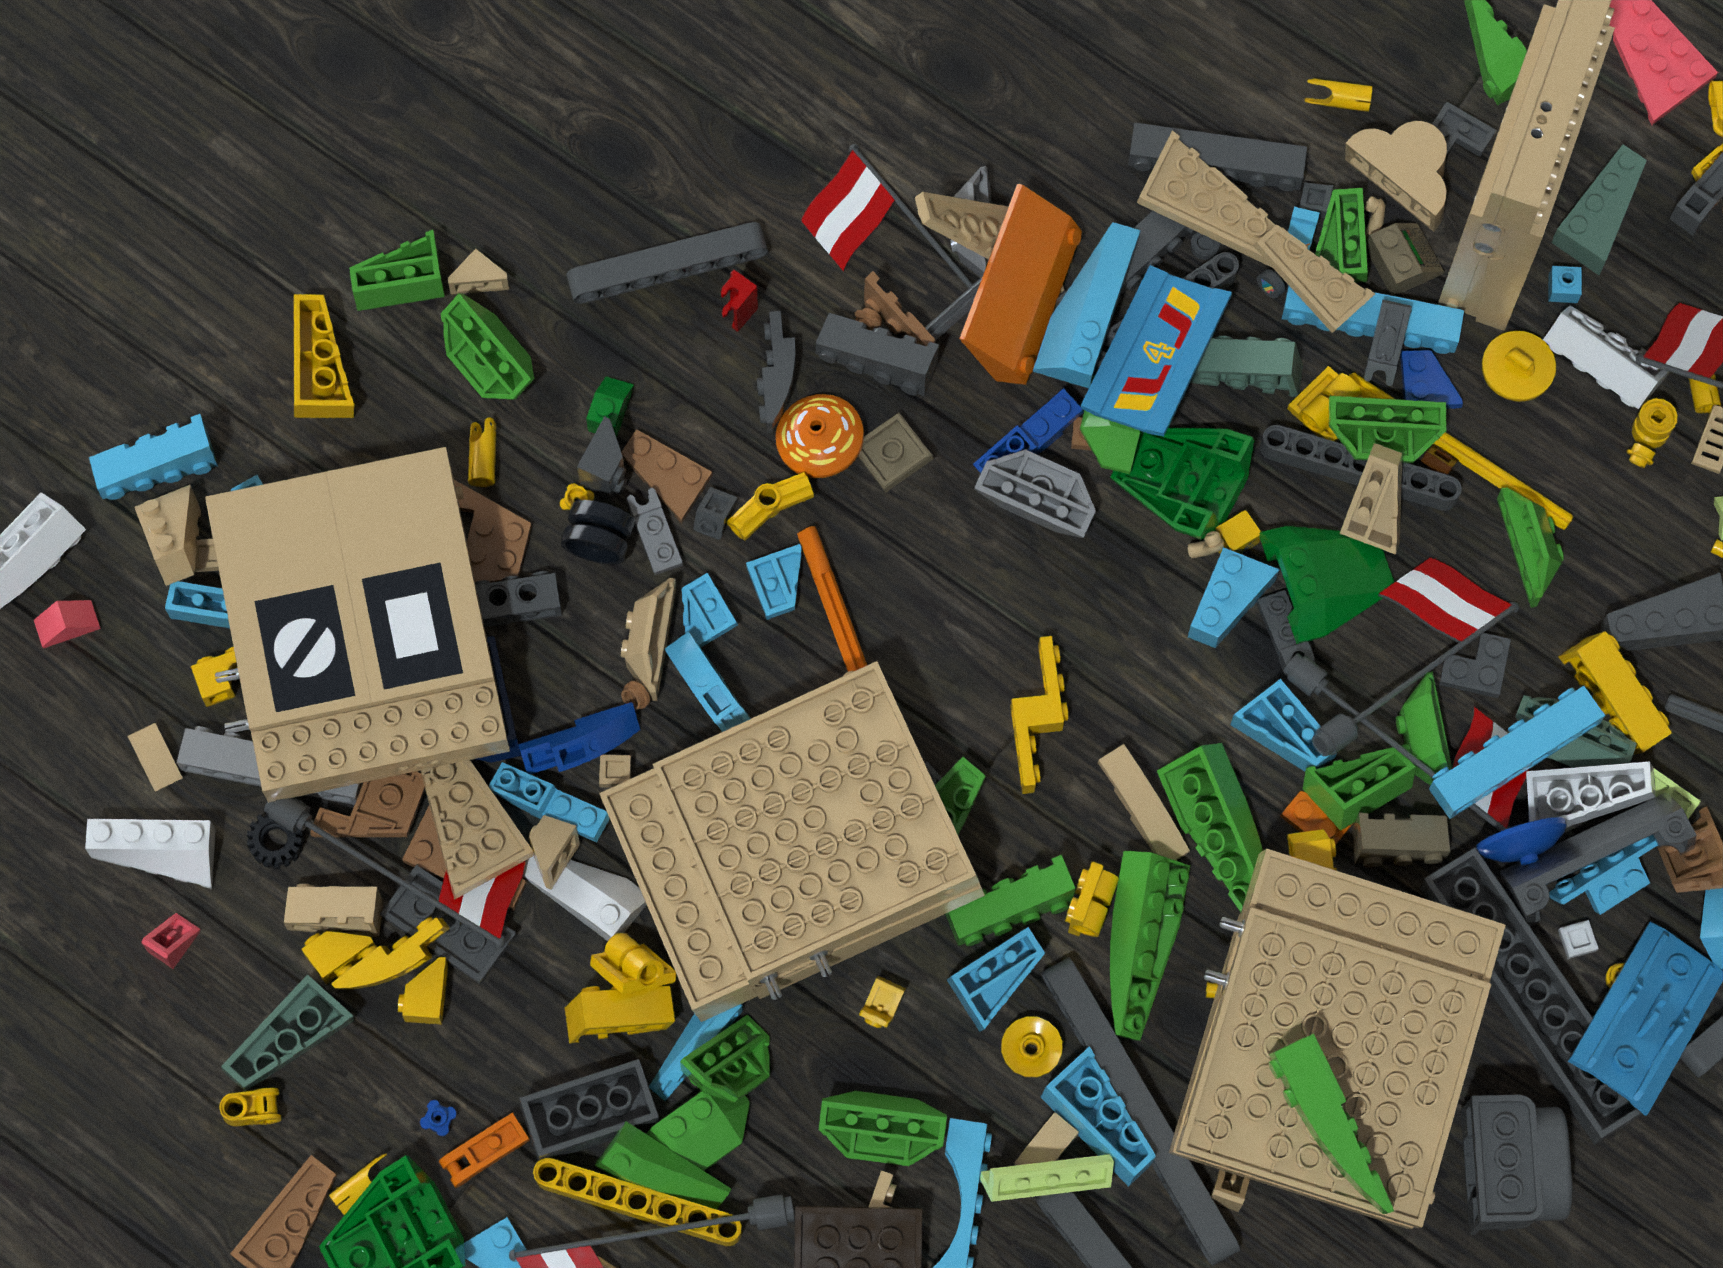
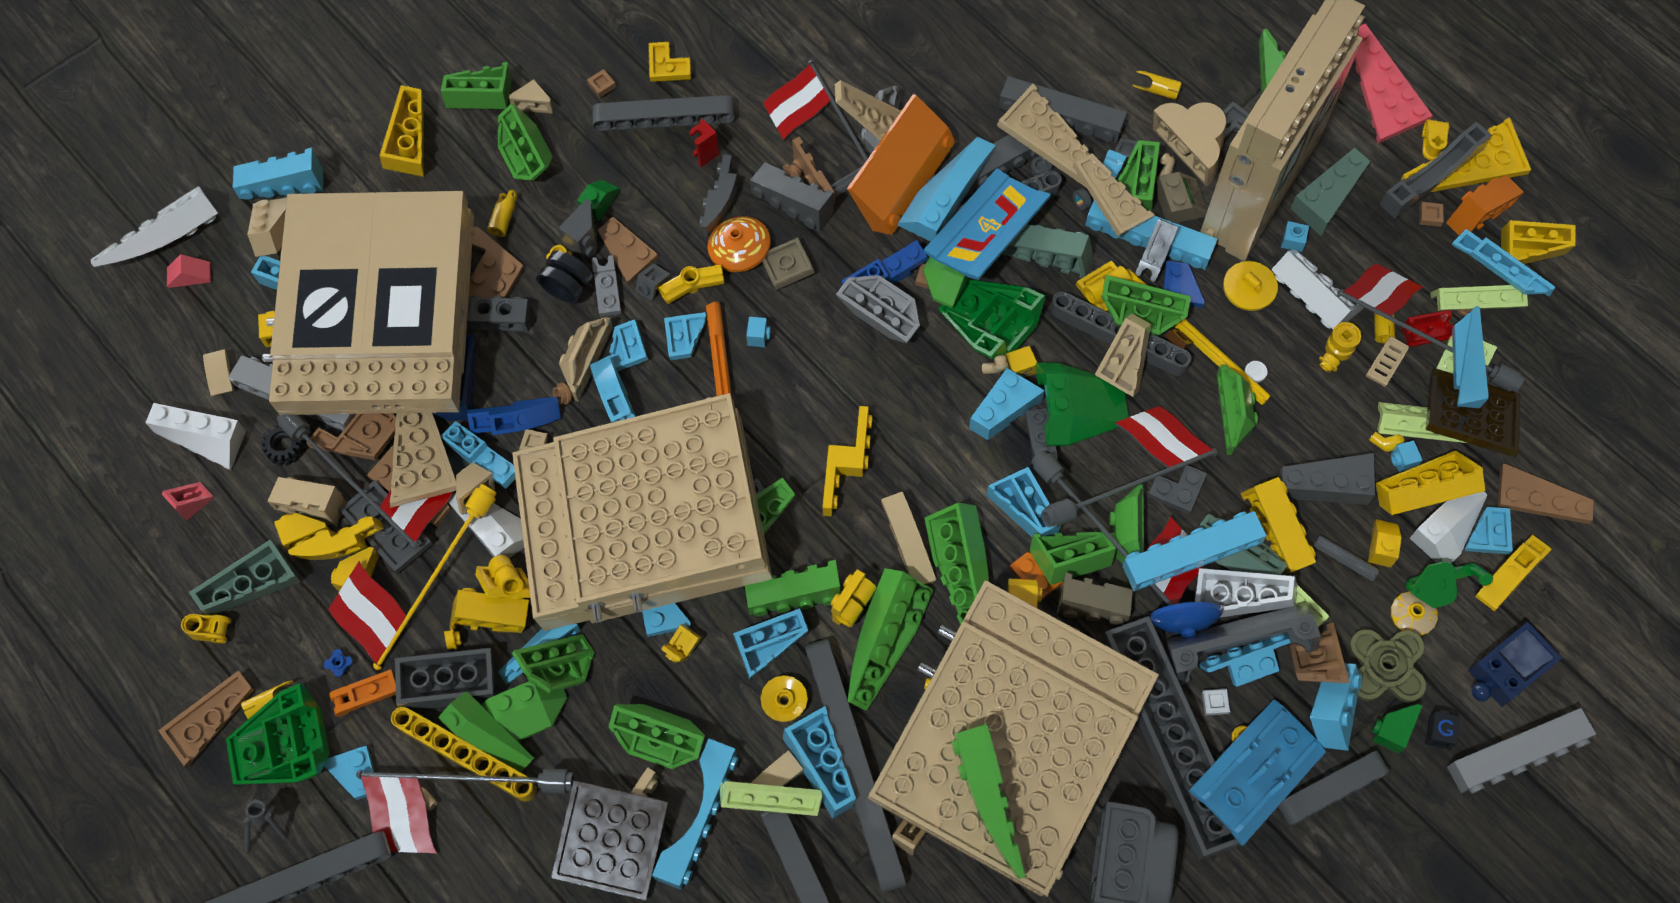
camera: 15 degrees right, 5 degrees down
none -> flag [328,484,497,670]
none -> yellow plate [444,628,461,650]
none -> medium nougat plate [587,69,616,98]
none -> medium azure wing [642,603,691,637]
none -> yellow plate [649,42,691,82]
none -> medium azure plate [746,317,771,347]
none -> white piece [1244,361,1267,383]

